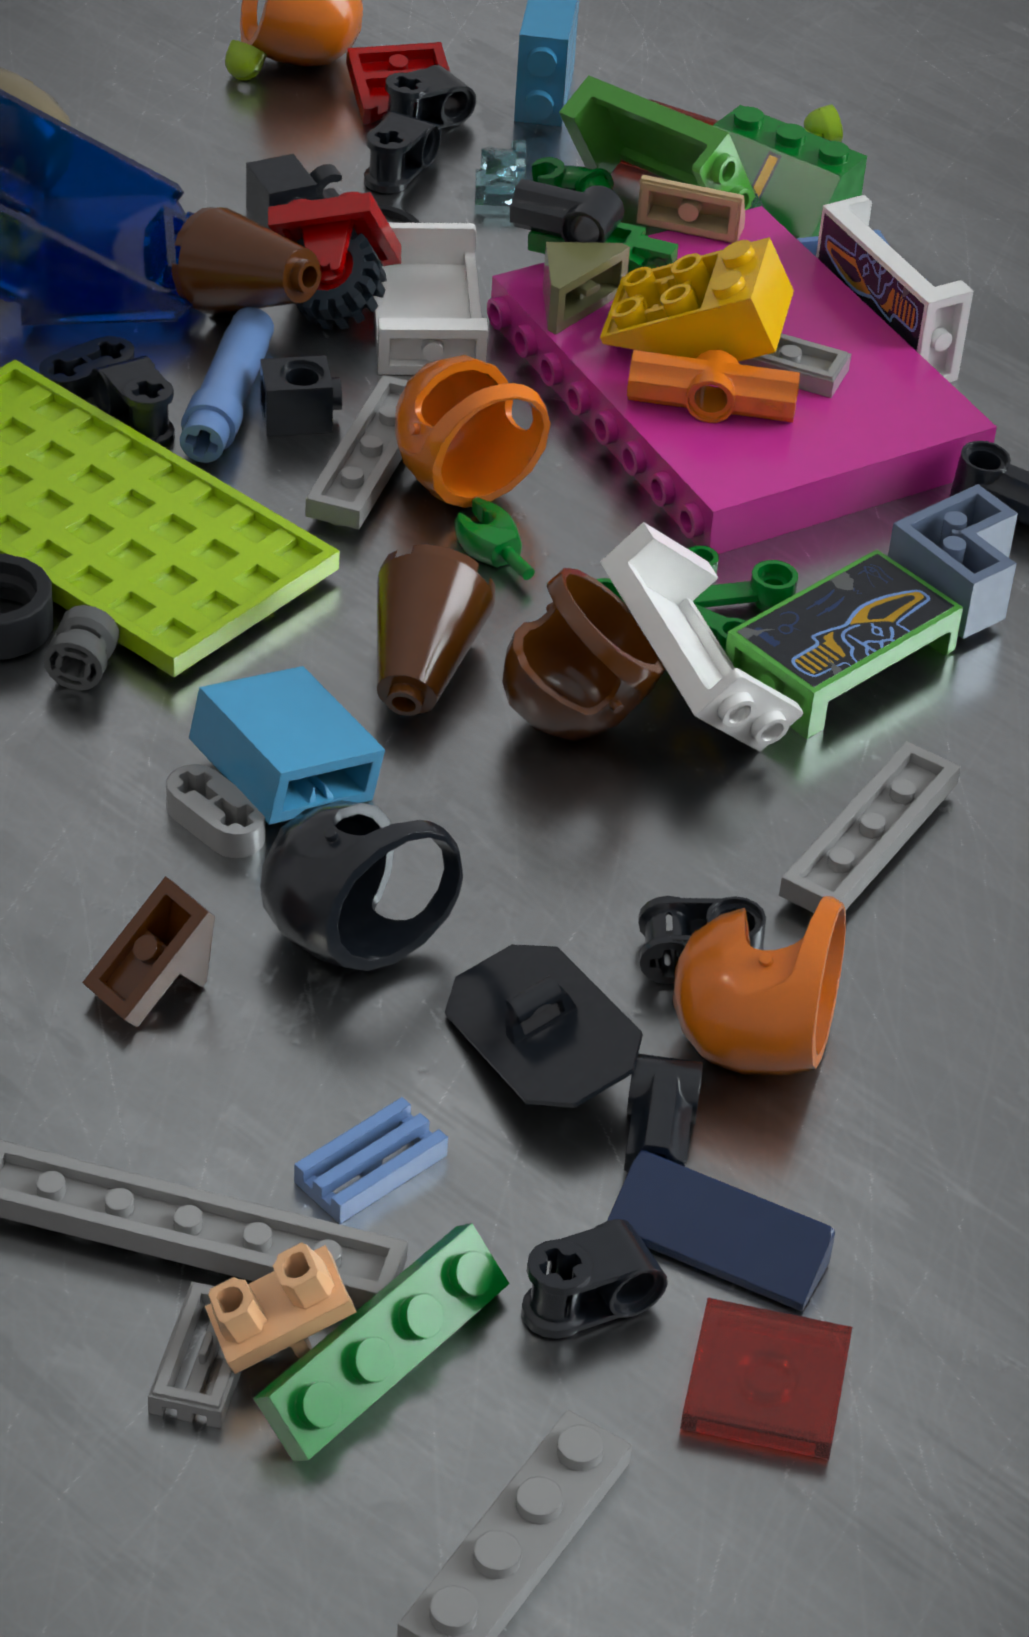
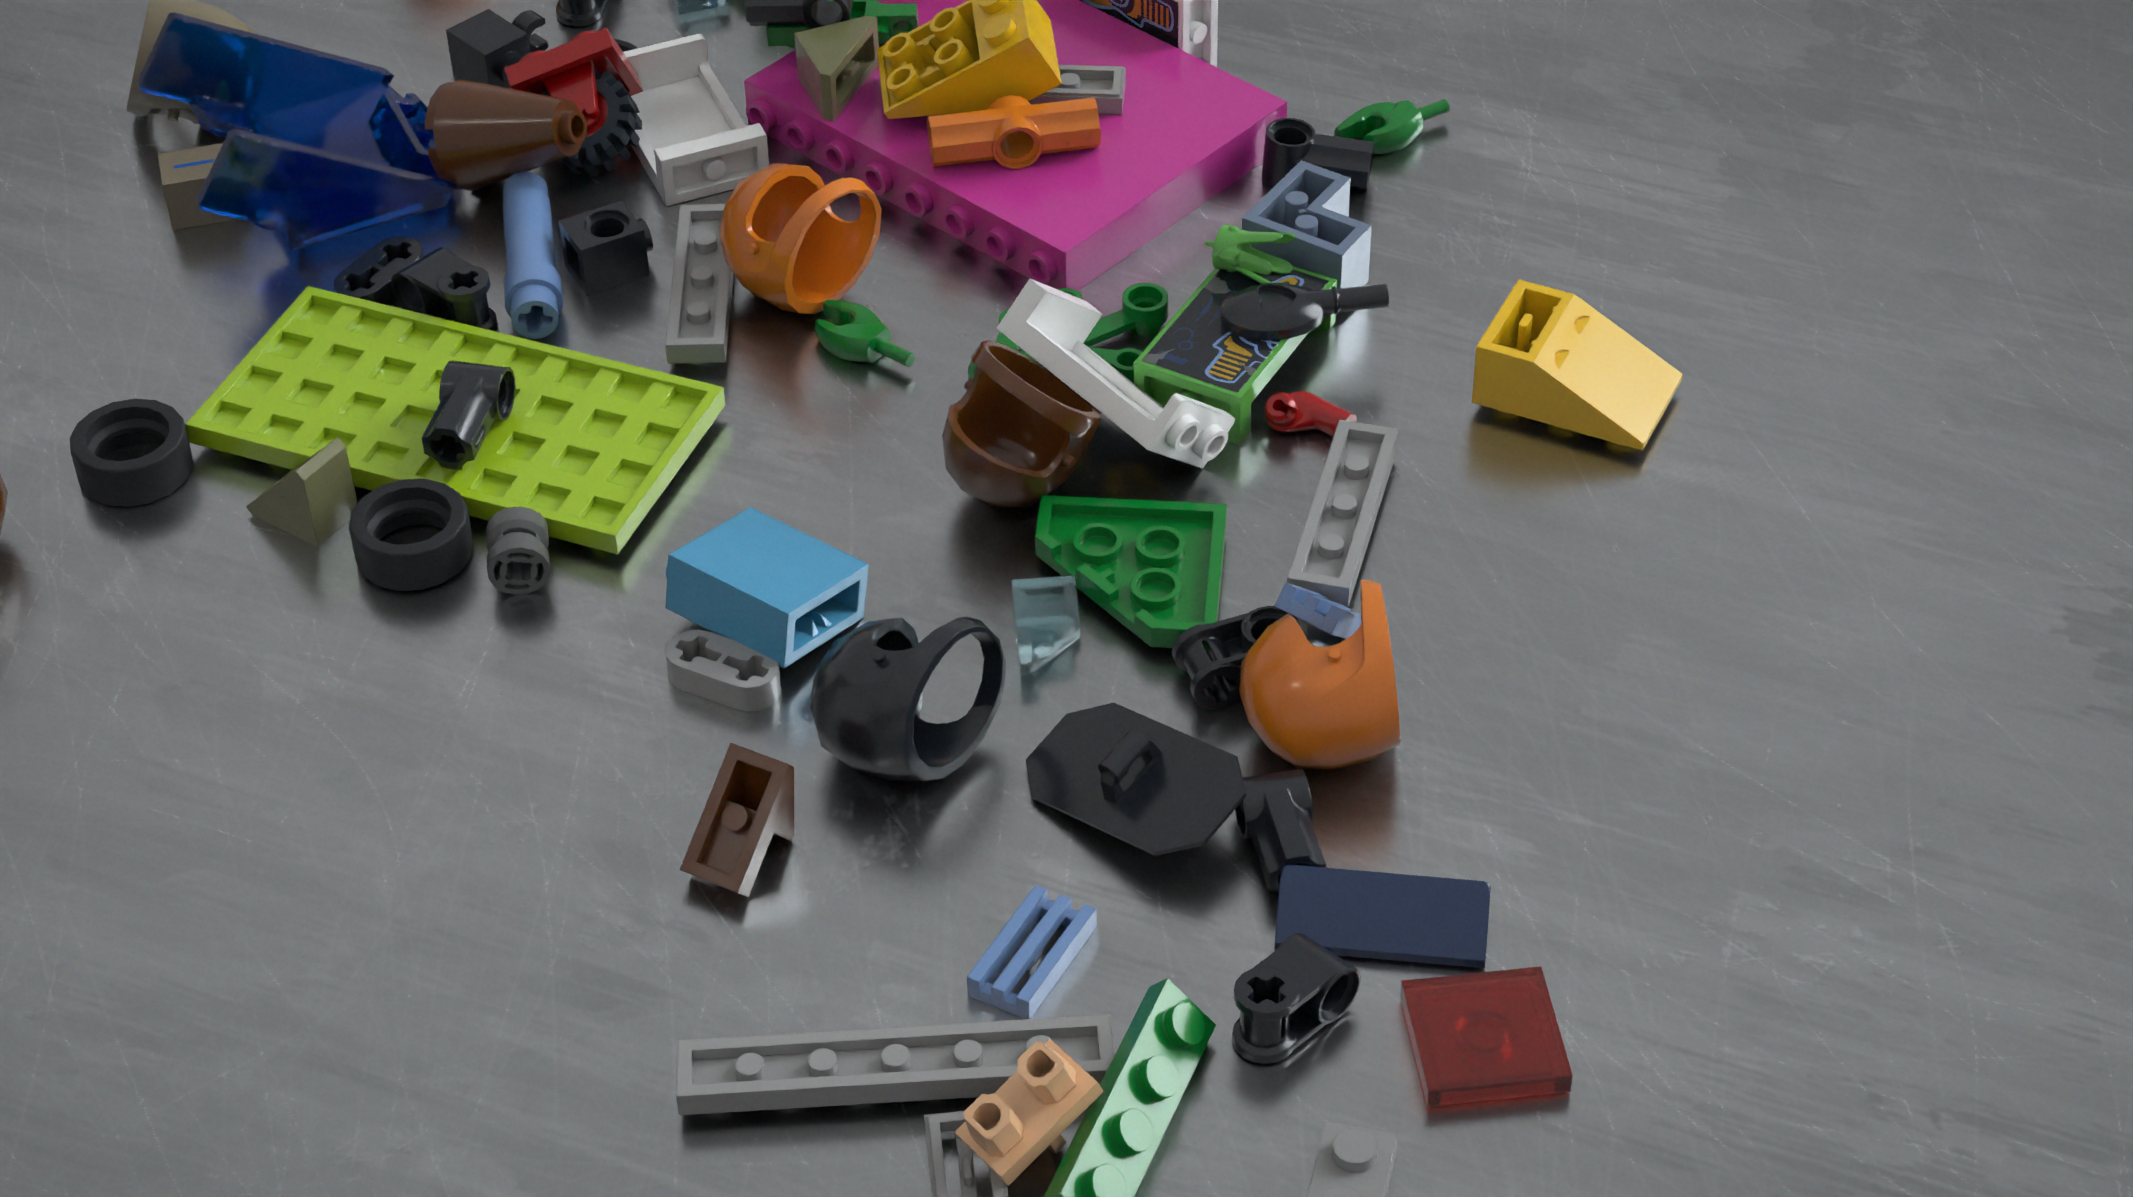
camera: 15 degrees left, 0 degrees up
reddish brown cone [377,544,495,716] -> none
none -> black piece [422,360,516,470]
none -> clear light blue slope [1012,575,1080,675]
none -> green plate [1035,495,1227,650]
none -> bright green piece [1205,224,1295,284]
none -> black piece [1220,283,1389,341]
none -> red arm [1264,391,1357,437]
none -> medium blue tile [1274,583,1361,639]

